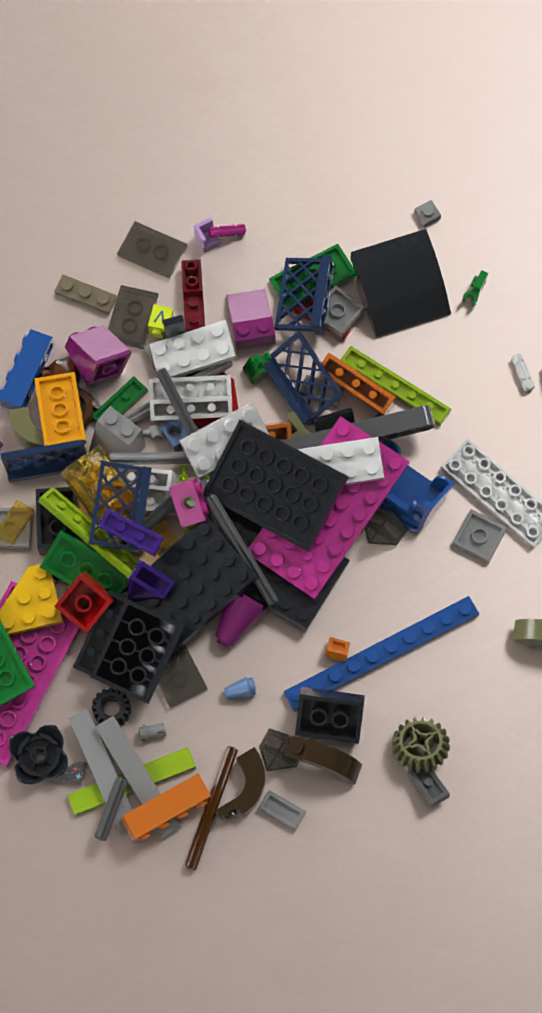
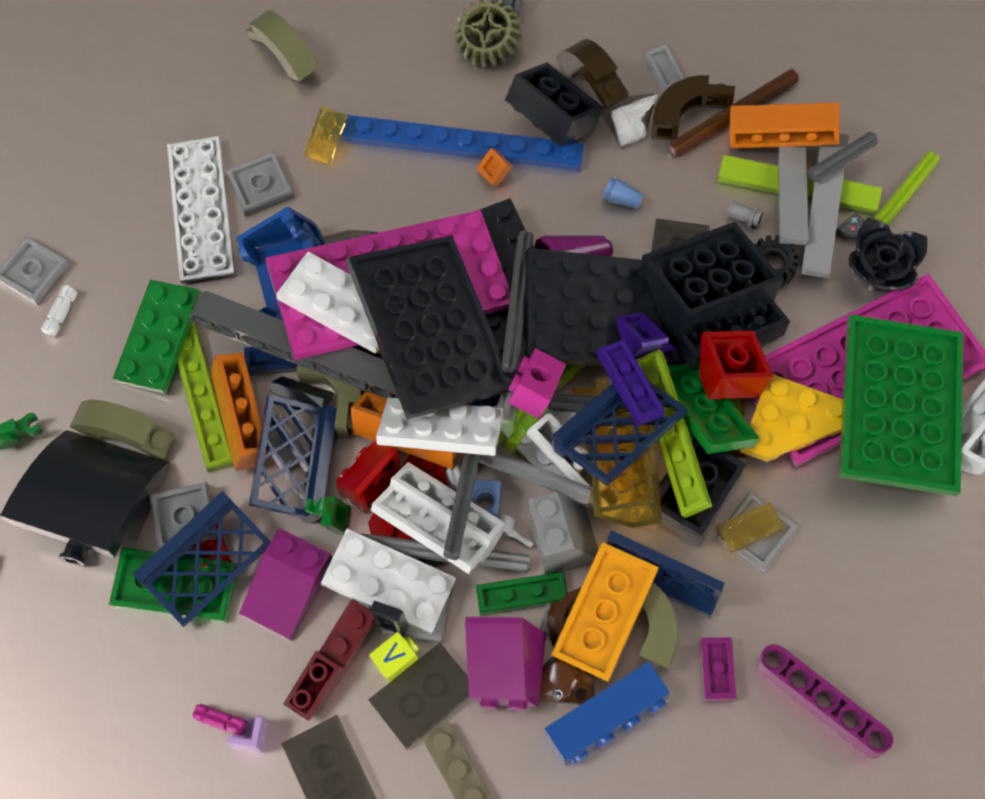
camera: 140 degrees left, 5 degrees down
none -> olive arch [69,400,175,460]
none -> green plate [112,279,202,394]
none -> clear yellow plate [304,106,348,165]
none -> red slope [335,441,401,514]
none -> lime axle [874,151,940,225]

